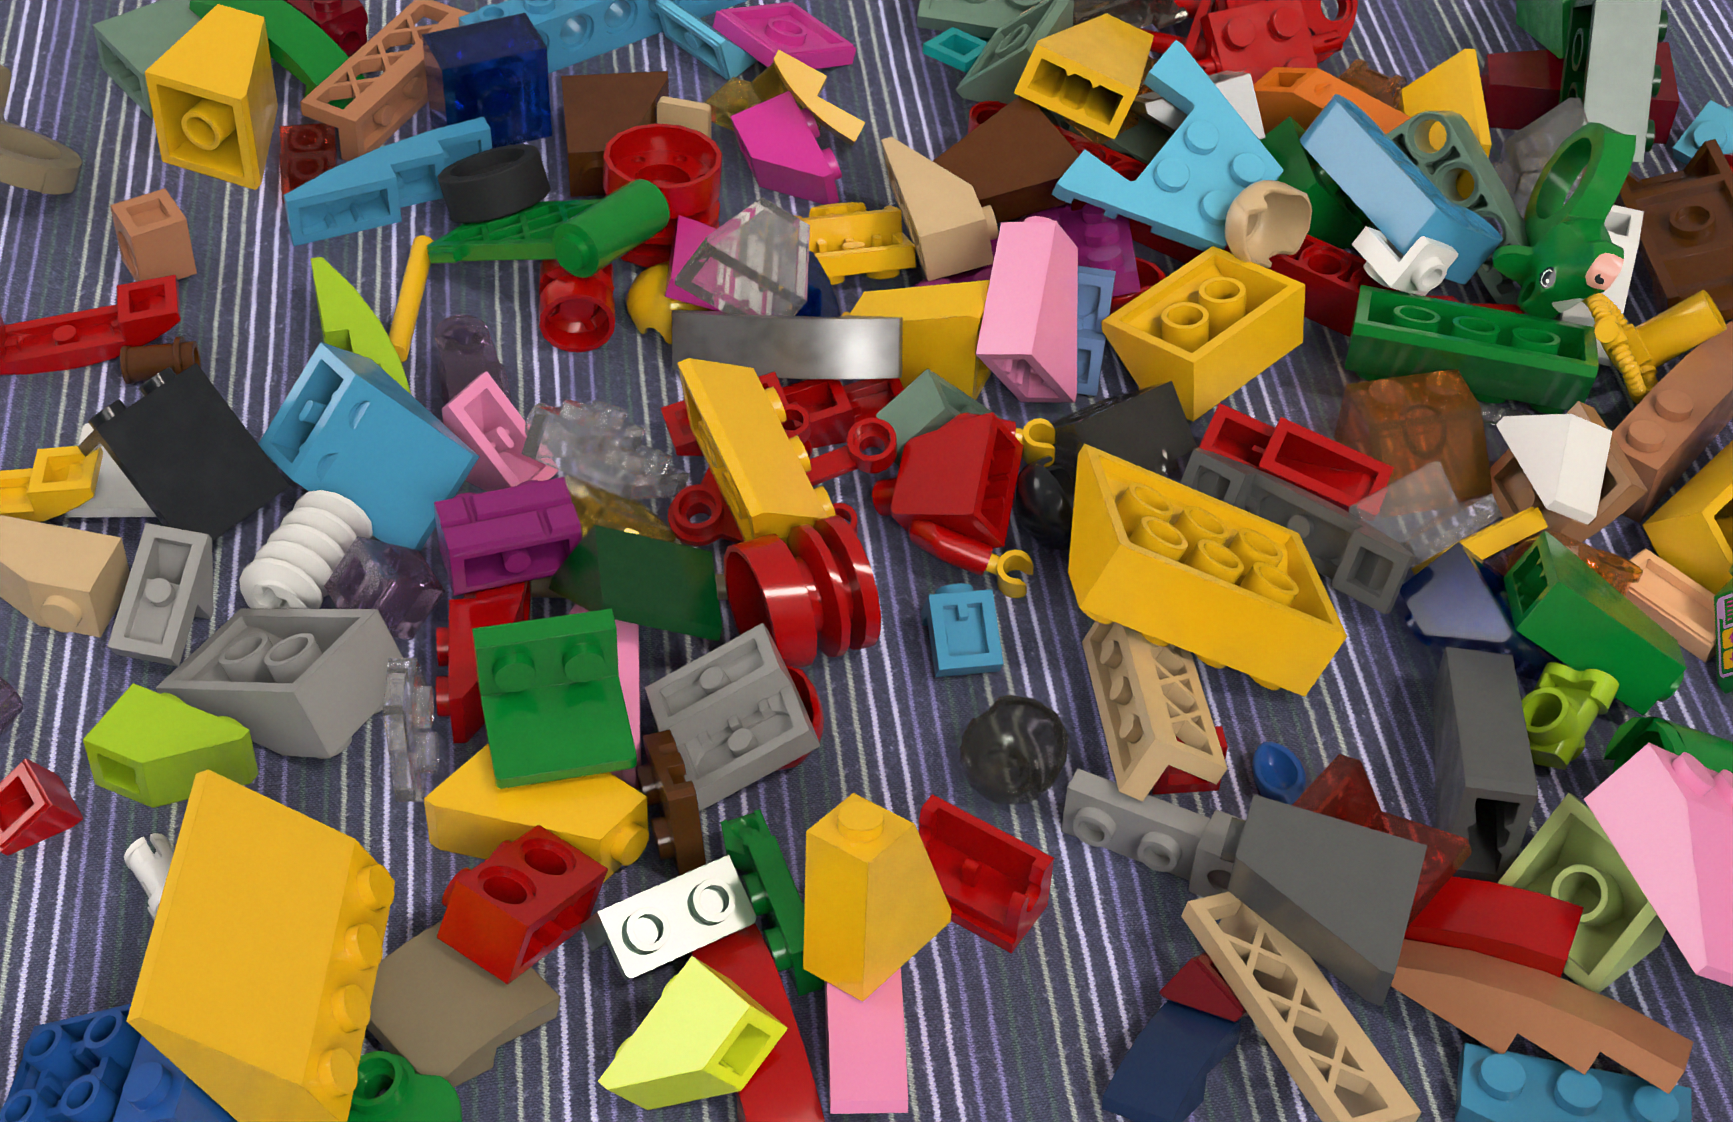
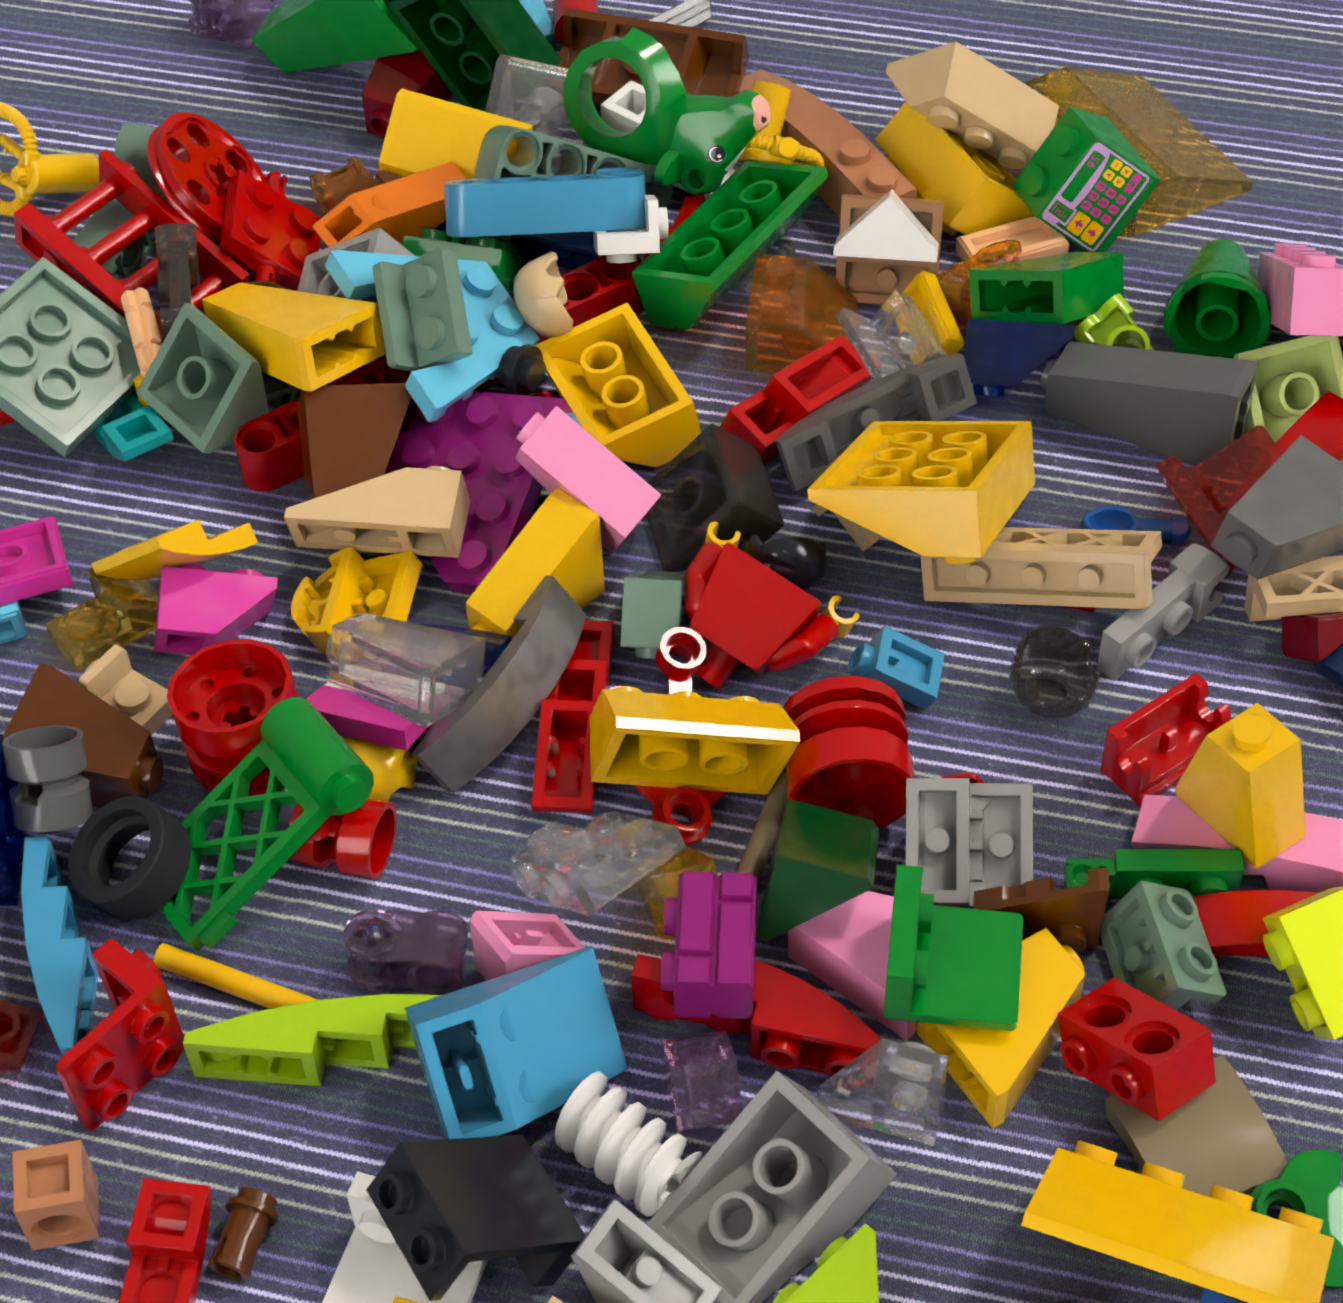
camera: 65 degrees left, 5 degrees up
none -> dark grey wheel [2,725,93,832]
none -> red bracket [56,937,185,1131]
none -> sand green bracket [372,247,473,371]
none -> black plate [498,344,546,396]

